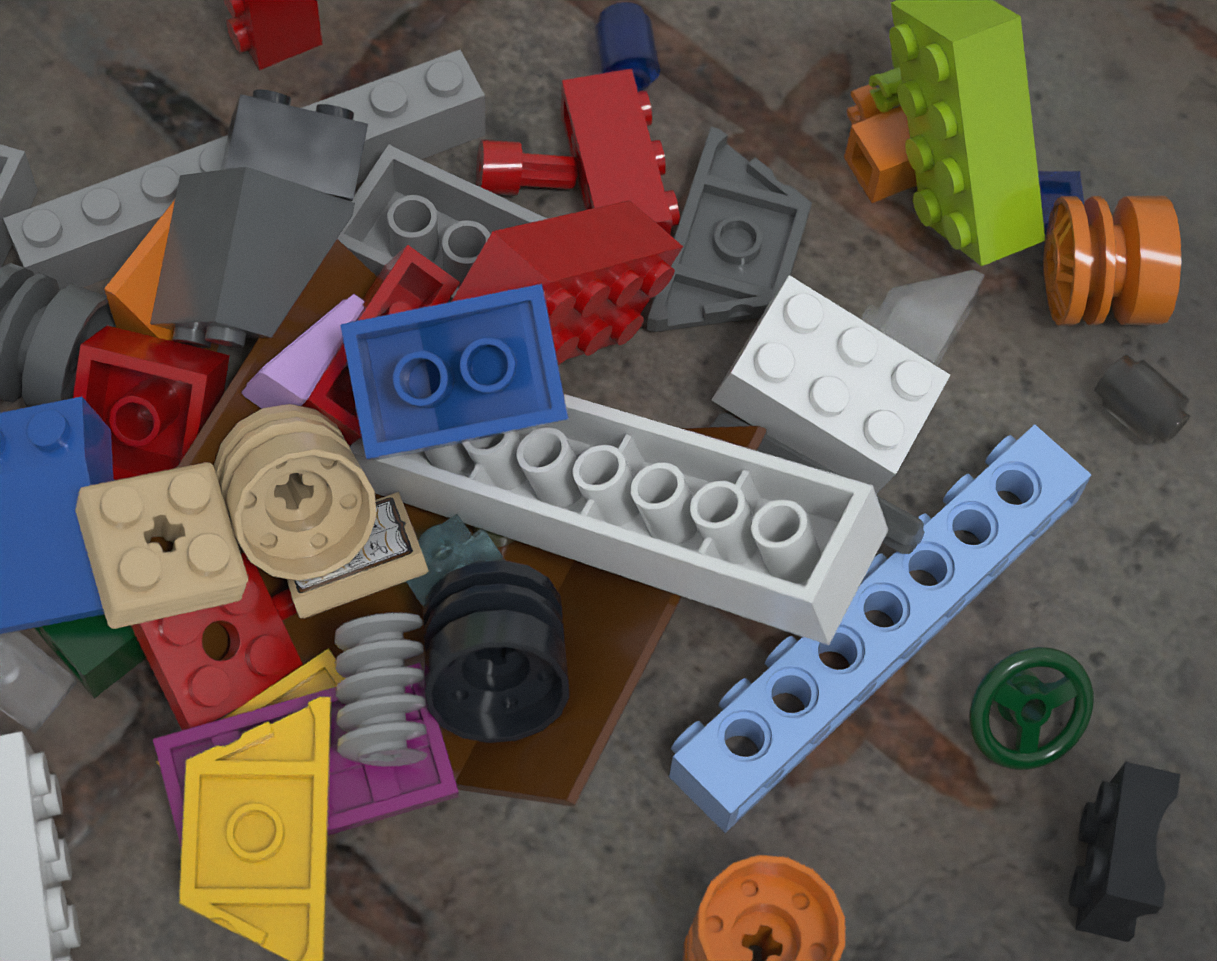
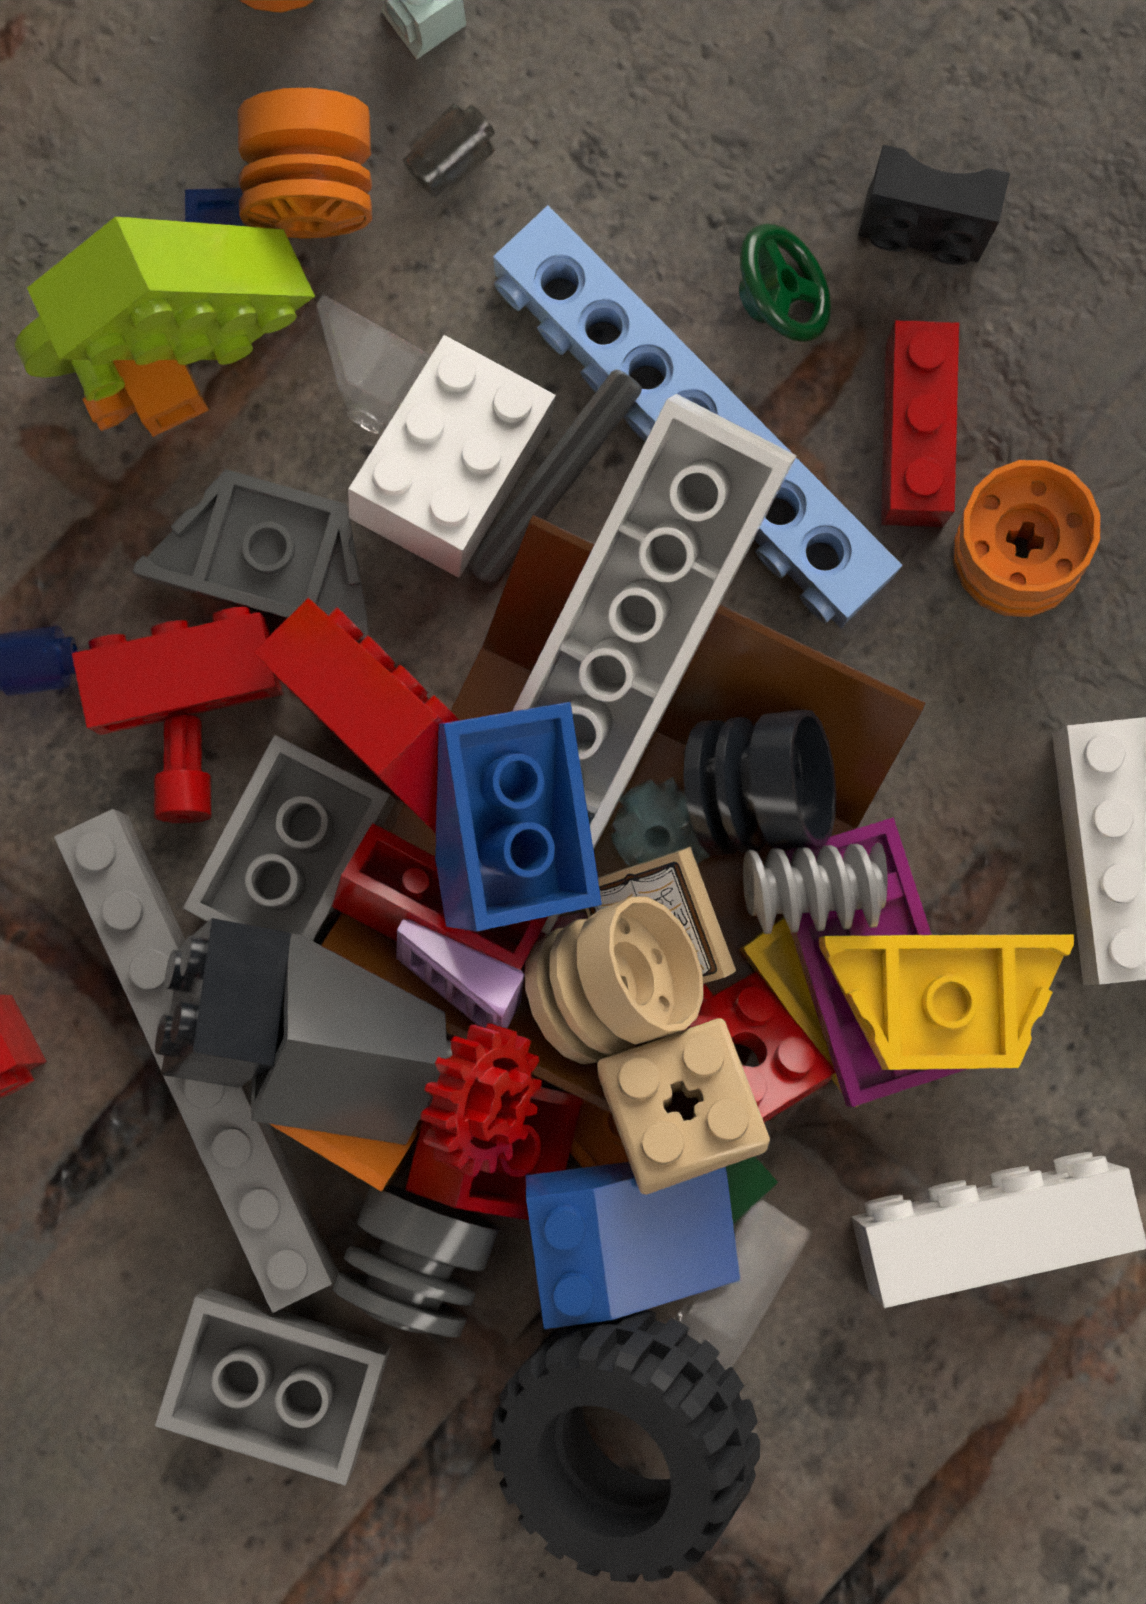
camera: 80 degrees left, 20 degrees up
none -> red gear [421,1023,542,1176]
none -> red brick [881,320,959,527]

